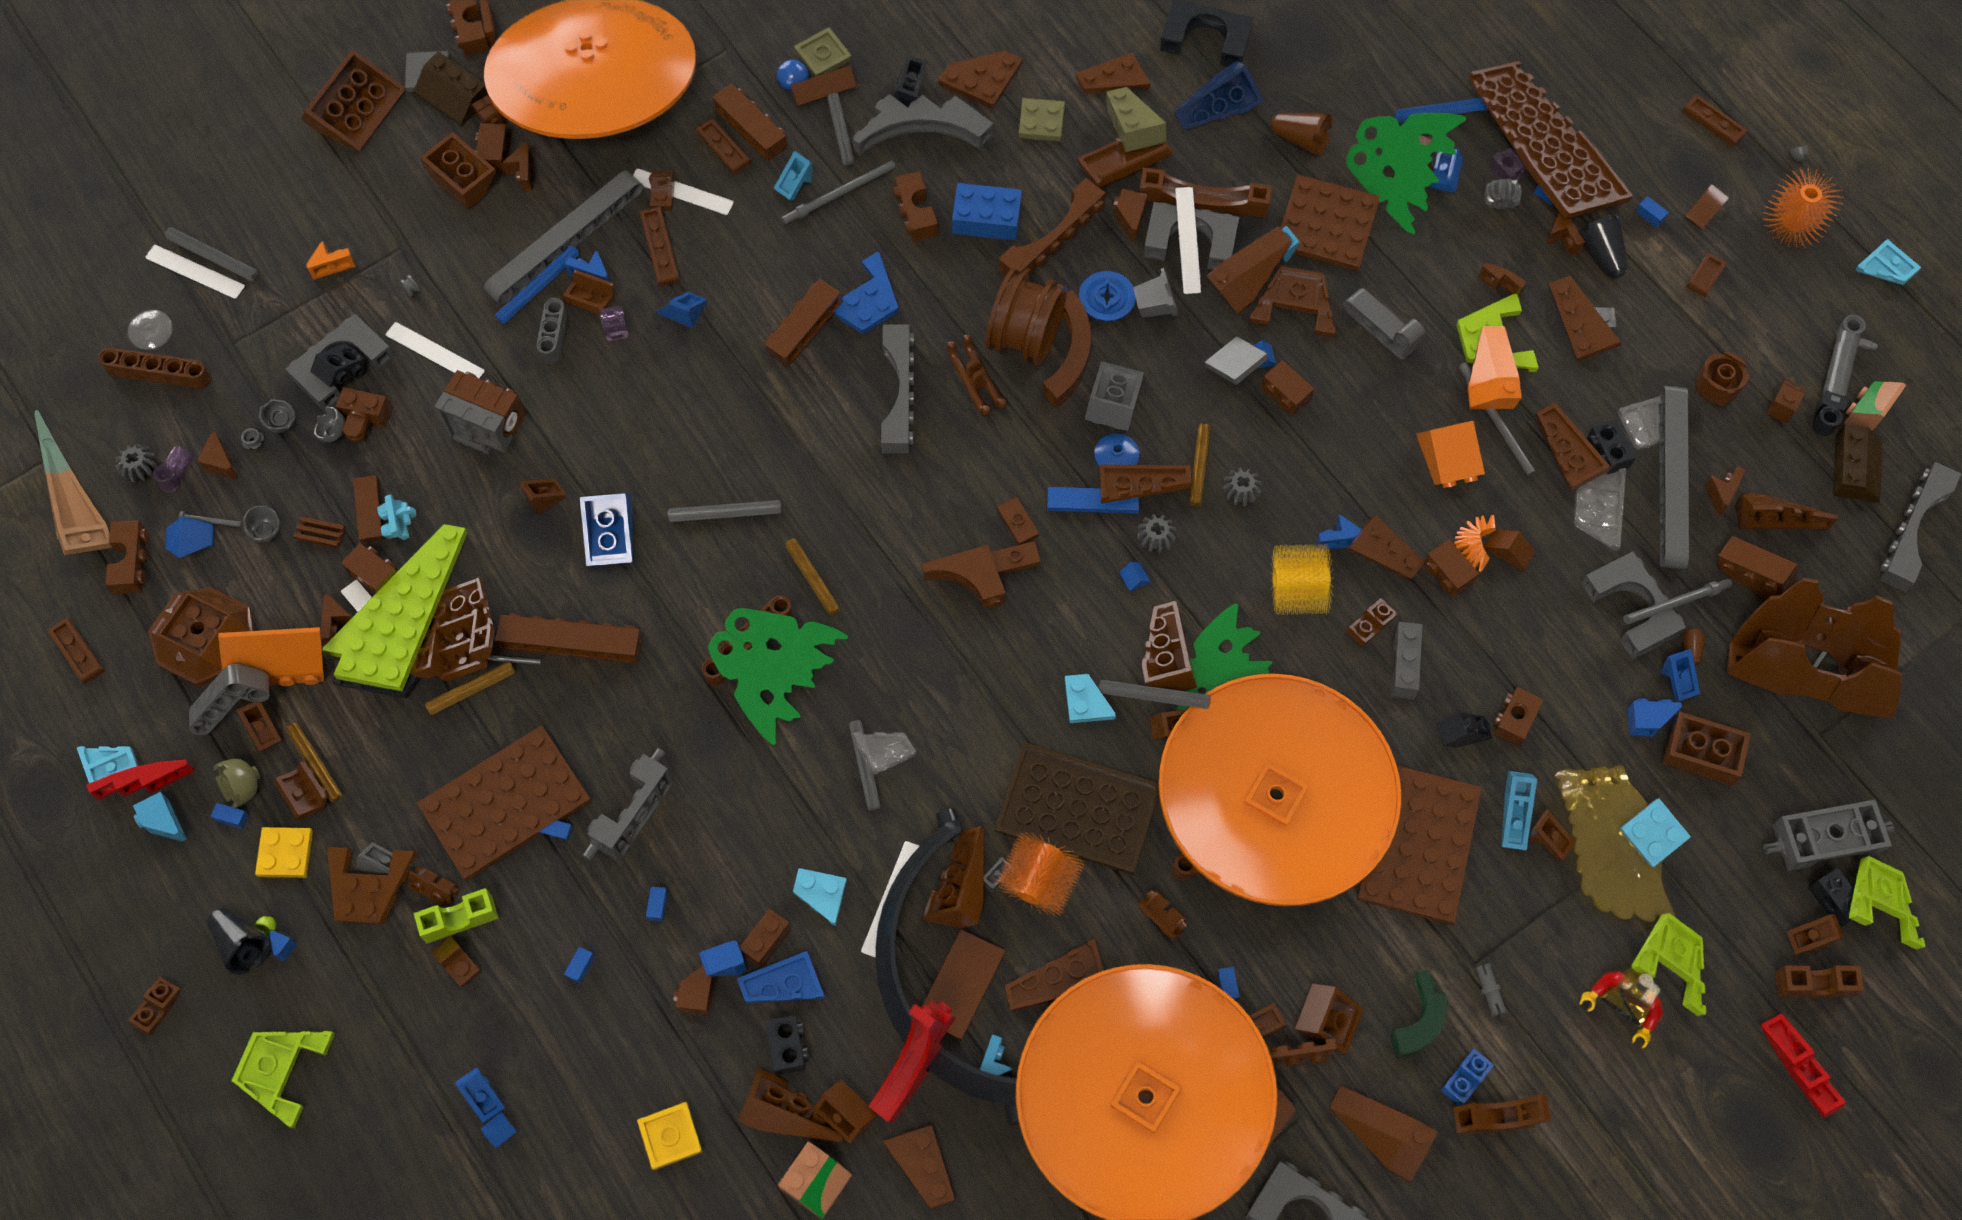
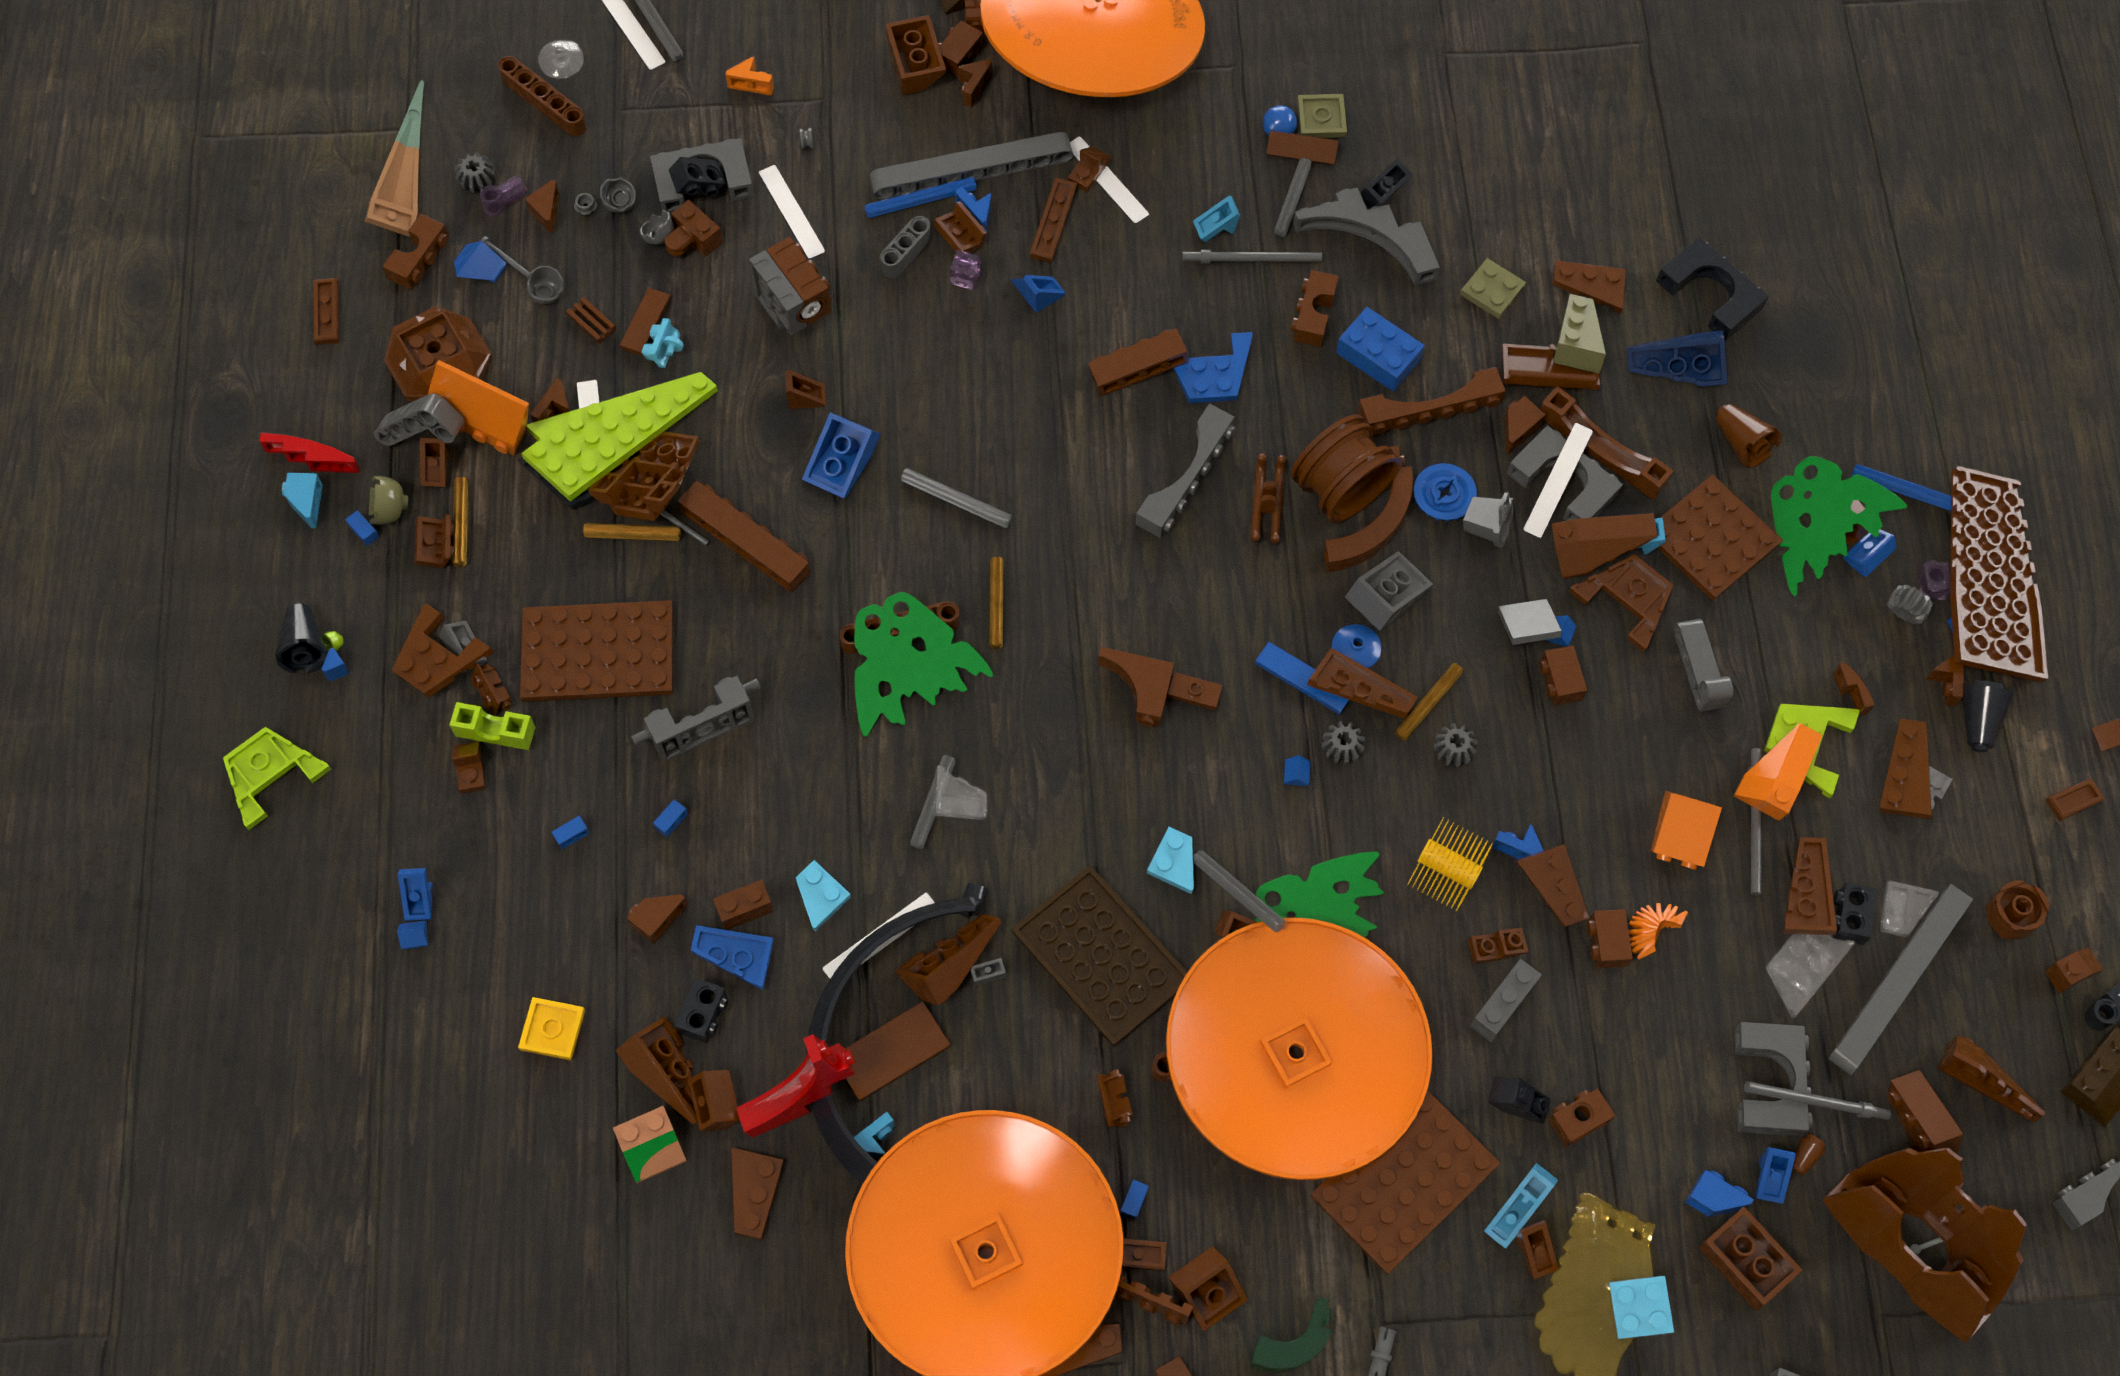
camera: 30 degrees right, 0 degrees up
medium azure wing [77,746,139,783] -> none
reddish brown slope [128,977,181,1036] -> none
yellow plate [255,827,313,878] -> none
reddish brown brick [341,543,397,594] -> none
blue piece [539,821,573,841] -> none
reddish brown tile [696,118,751,175] -> none
blue slope [699,941,747,976] -> none
reddish brown brick [712,83,787,162] -> none
reddish brown plate [938,50,1023,109] -> none
reddish brown plate [997,497,1039,545] -> none
orange piece [997,832,1084,915] -> none
reddish brown wing [1005,938,1103,1012] -> none
reddish brown wedge [1142,601,1197,691] -> none
reddish brown slope [1484,530,1535,571] -> none
blue piece [1636,196,1669,228] -> none
reddish brown slope [1705,466,1746,515] -> none

